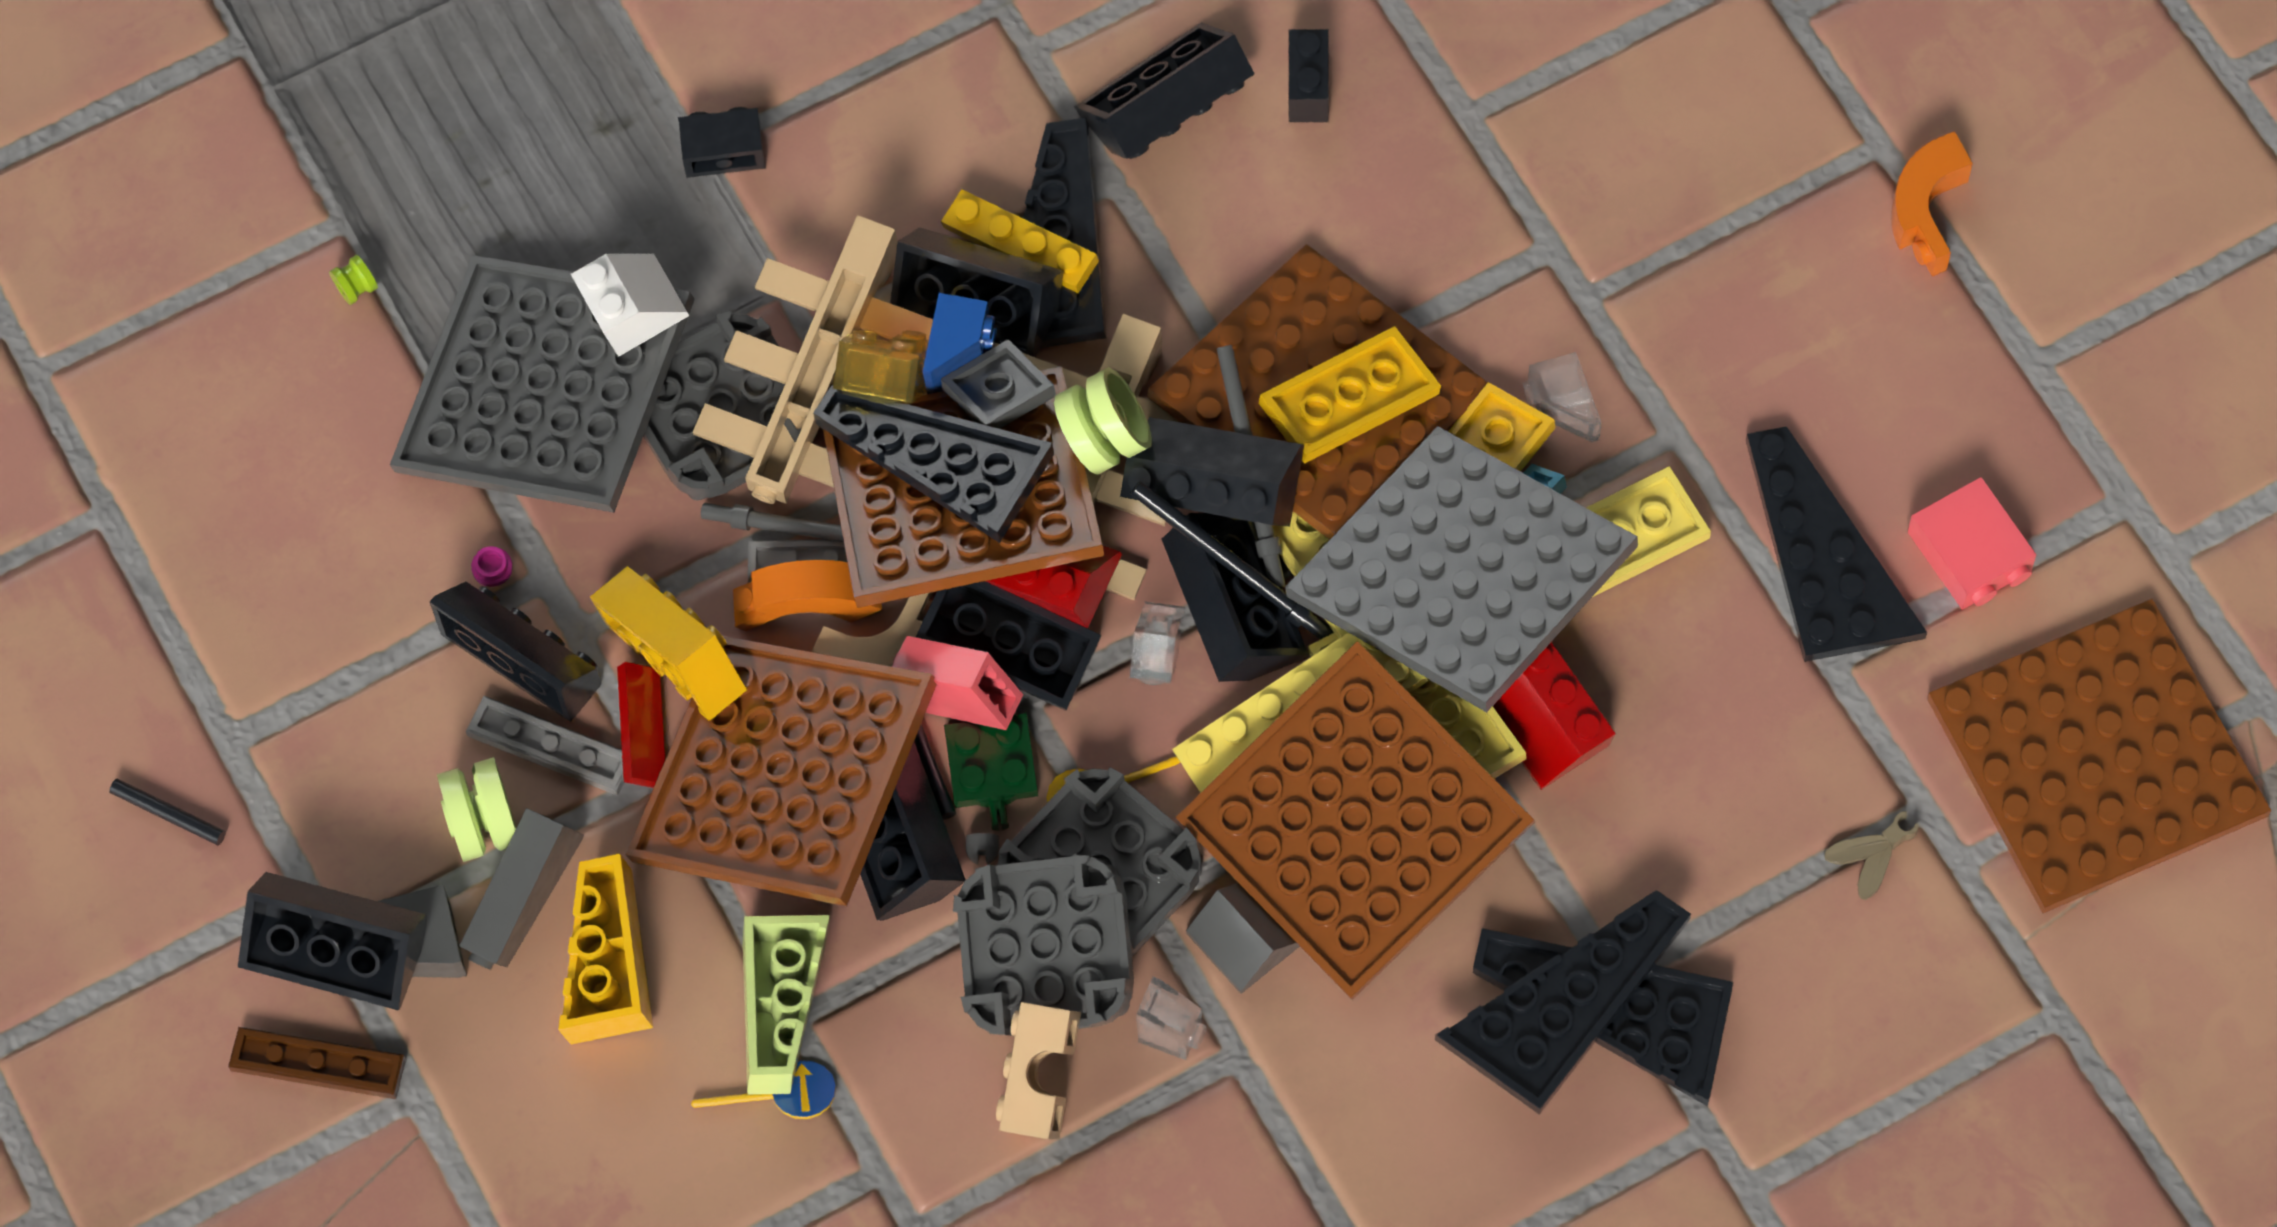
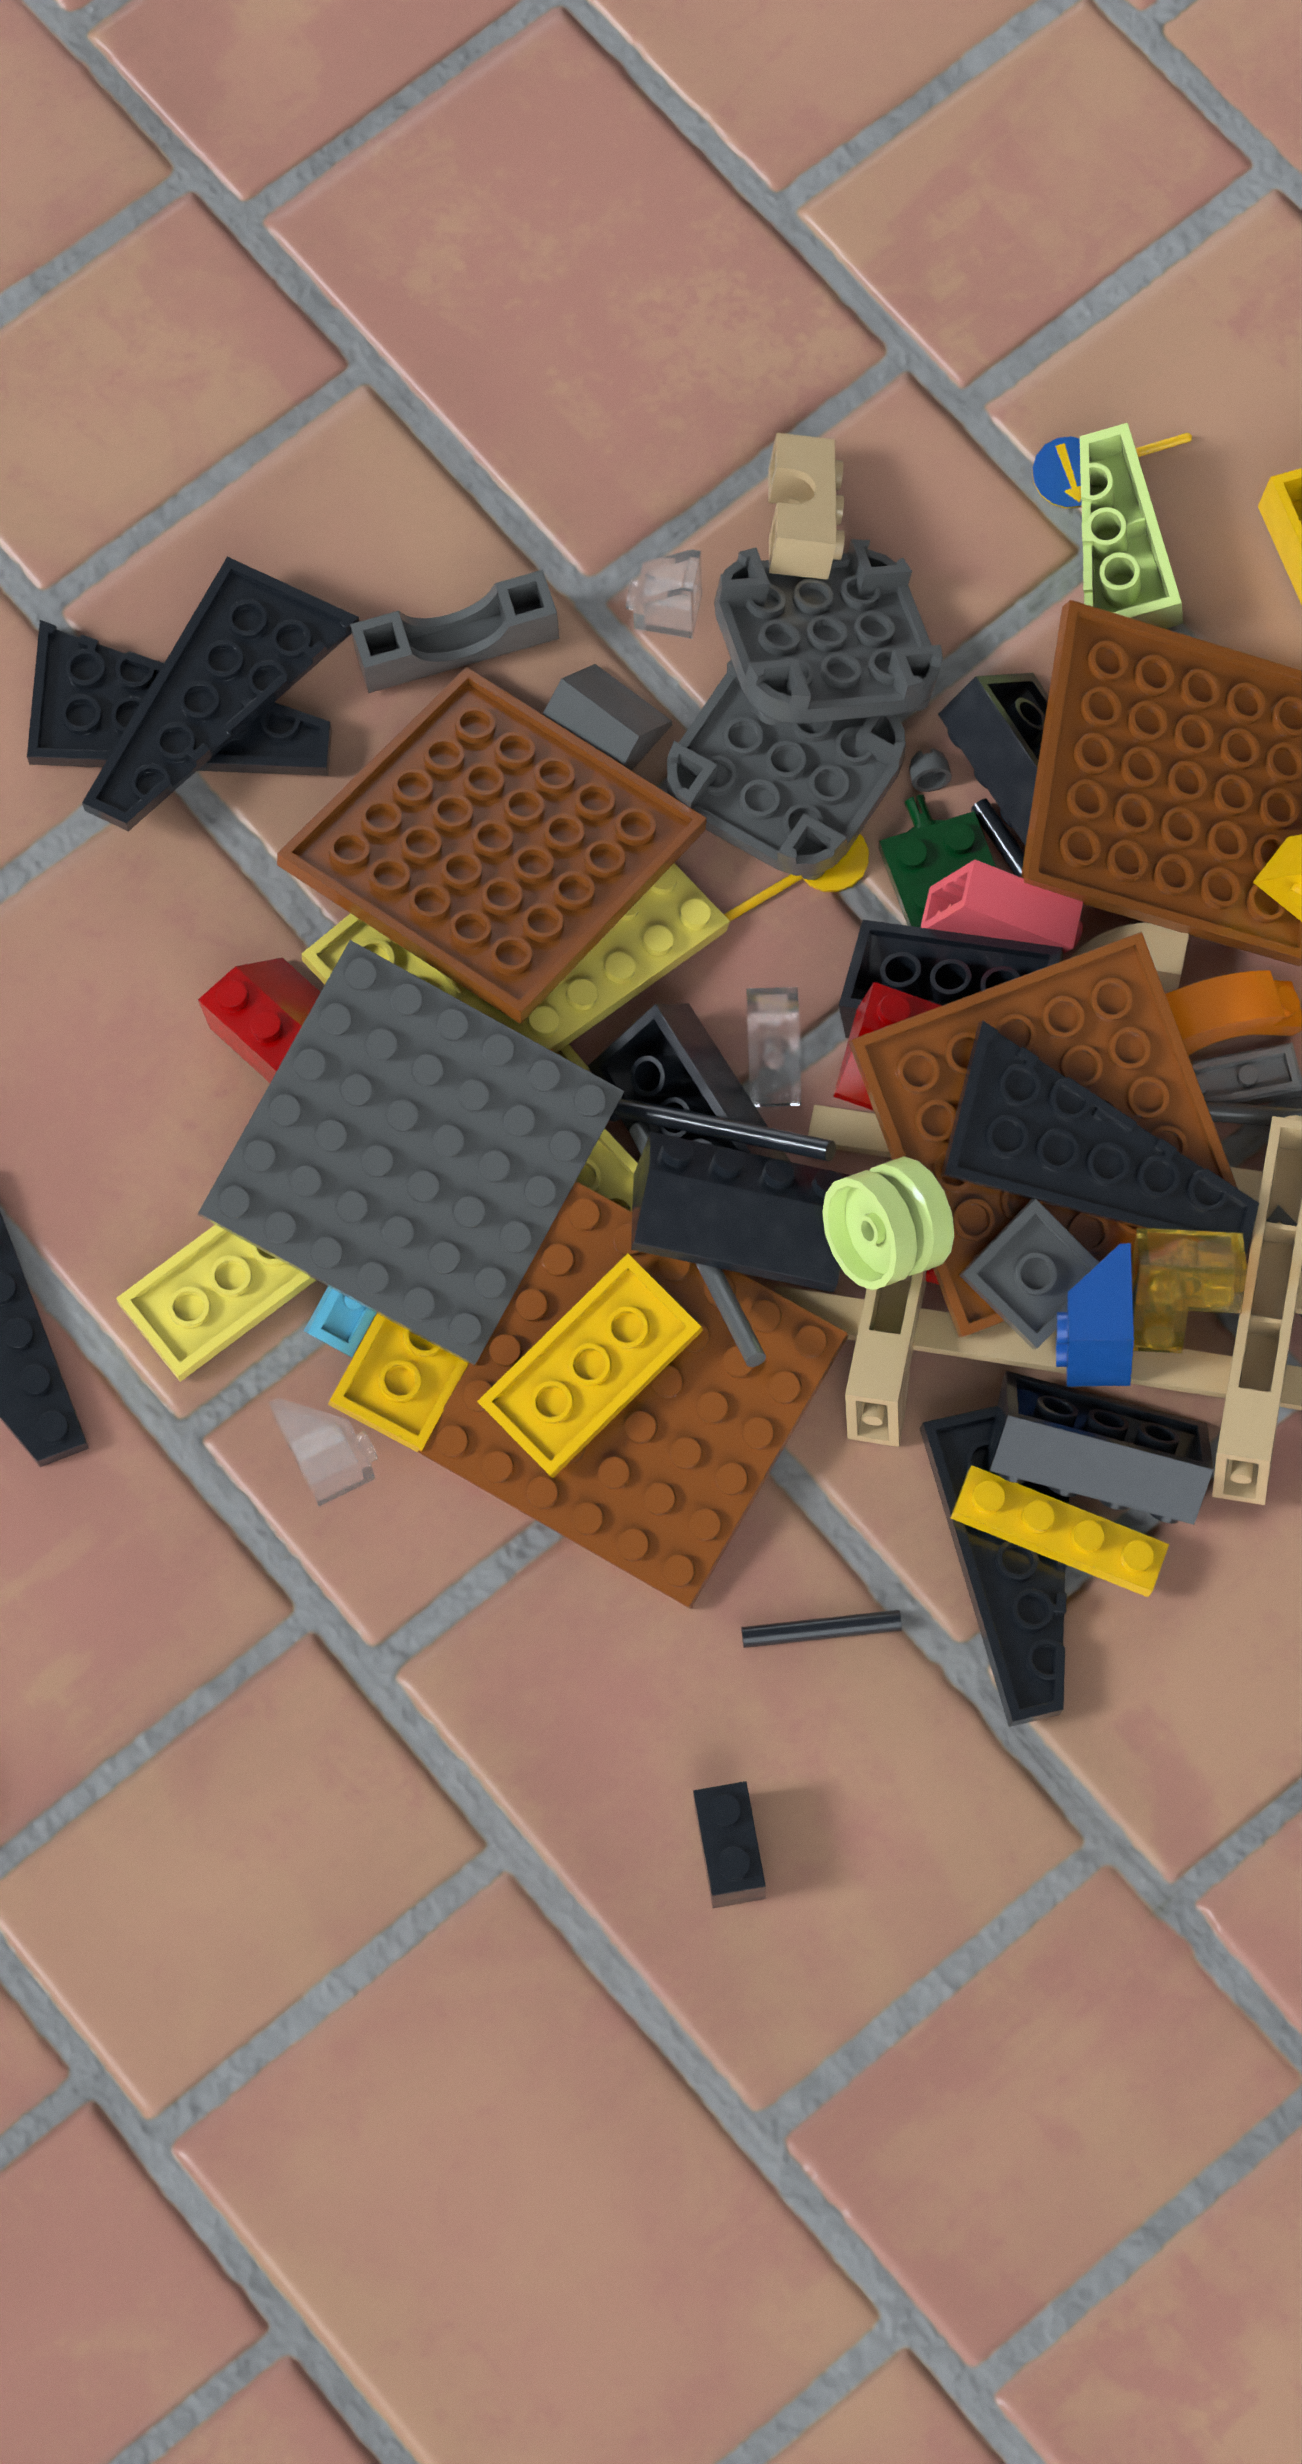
camera: 170 degrees right, 5 degrees up
black slope [1074,23,1255,159] -> none
none -> dark grey arch [350,570,559,693]
none -> black bar [741,1610,902,1648]

